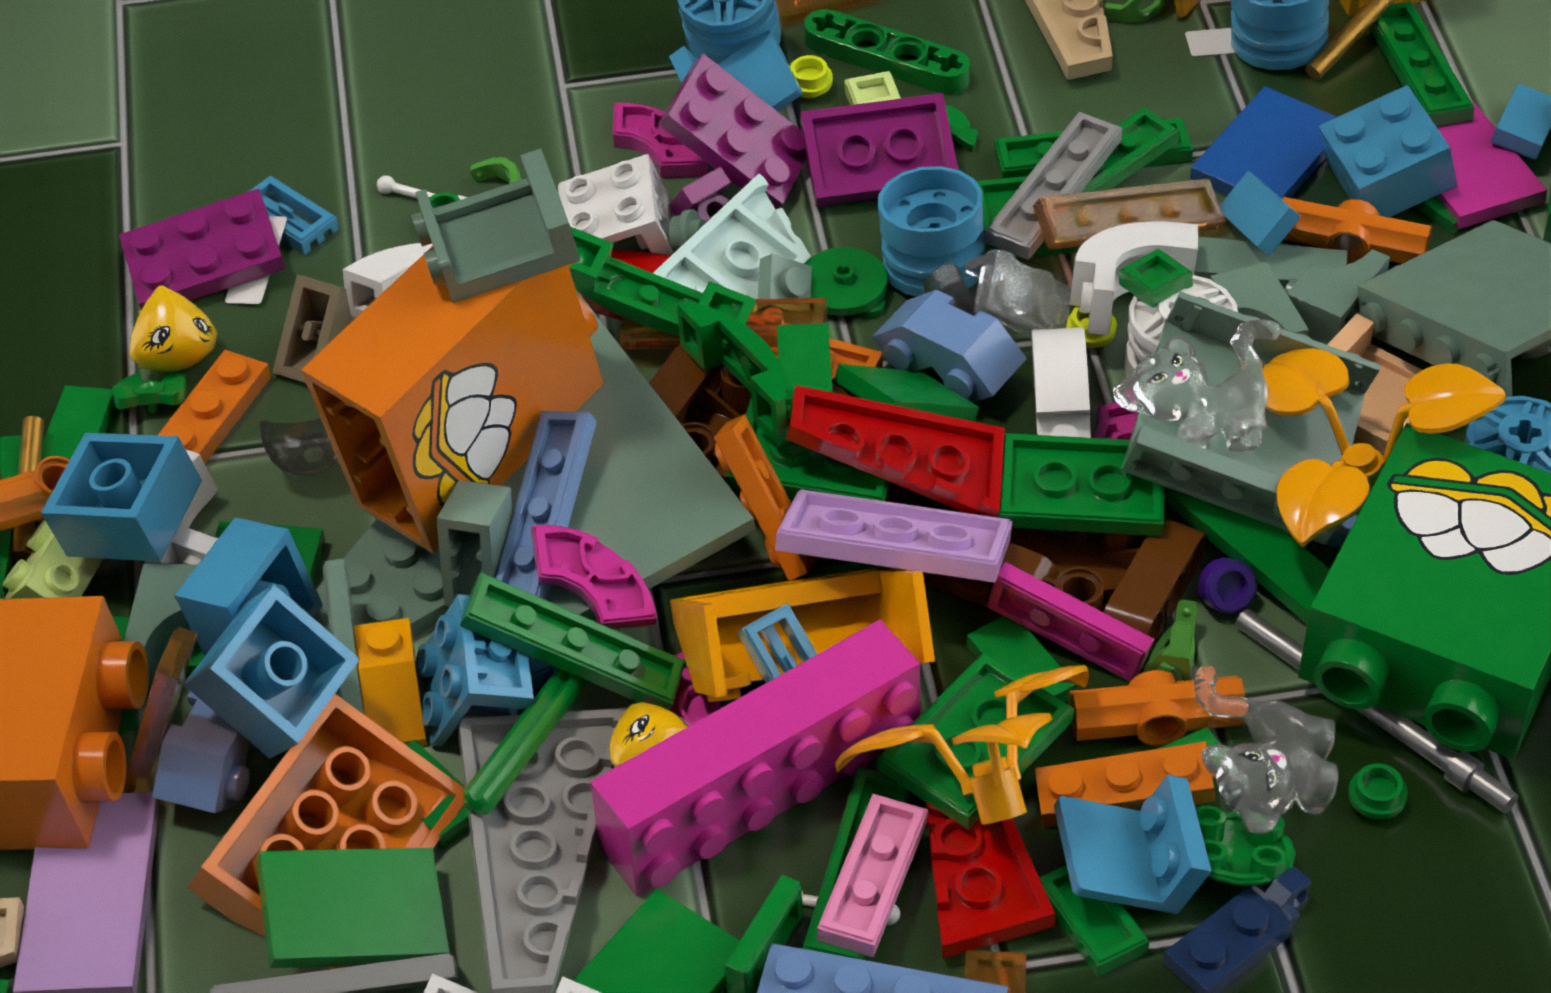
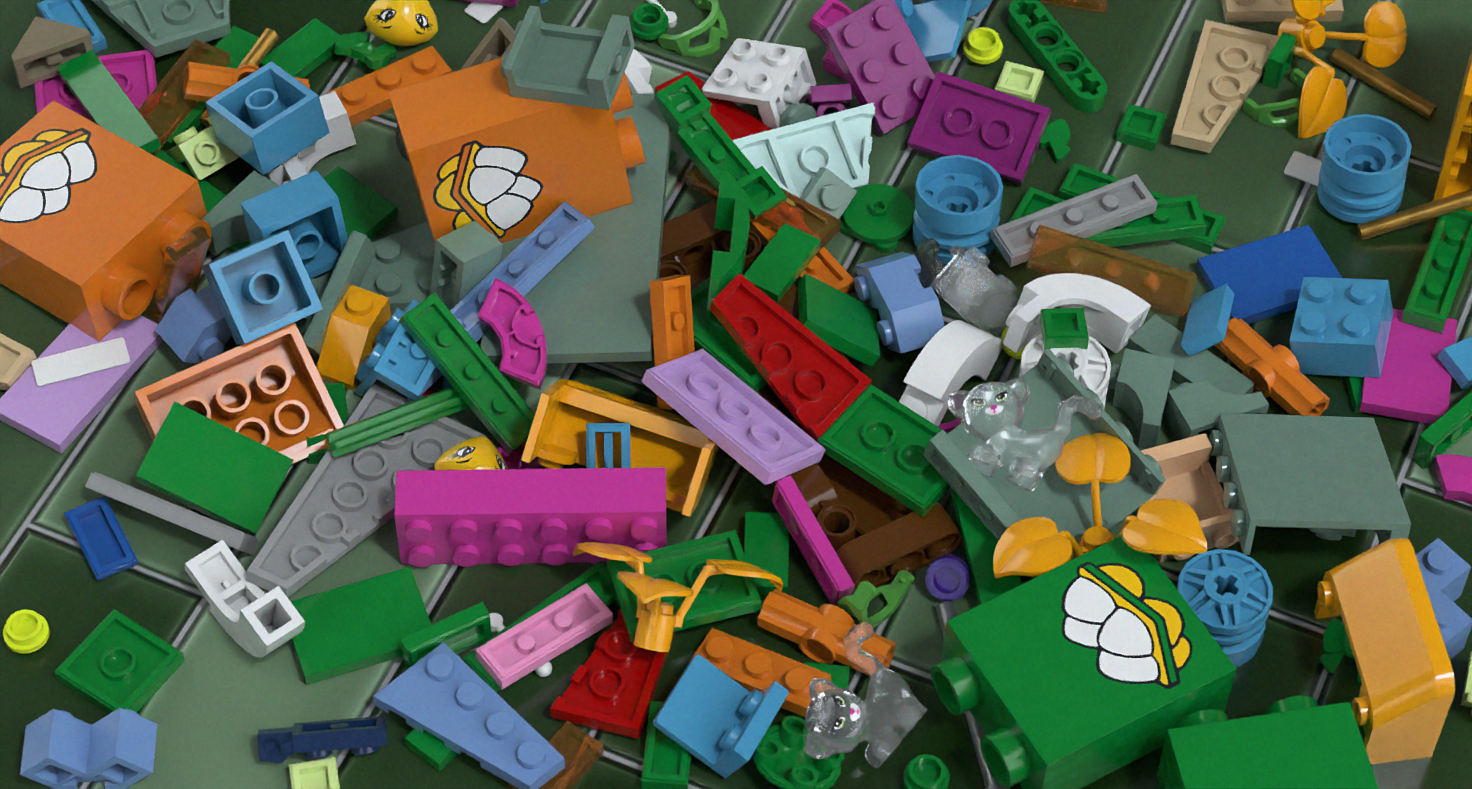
camera: 30 degrees right, 5 degrees up
none -> white sticker [31,337,130,386]
none -> green tile [1116,104,1167,152]

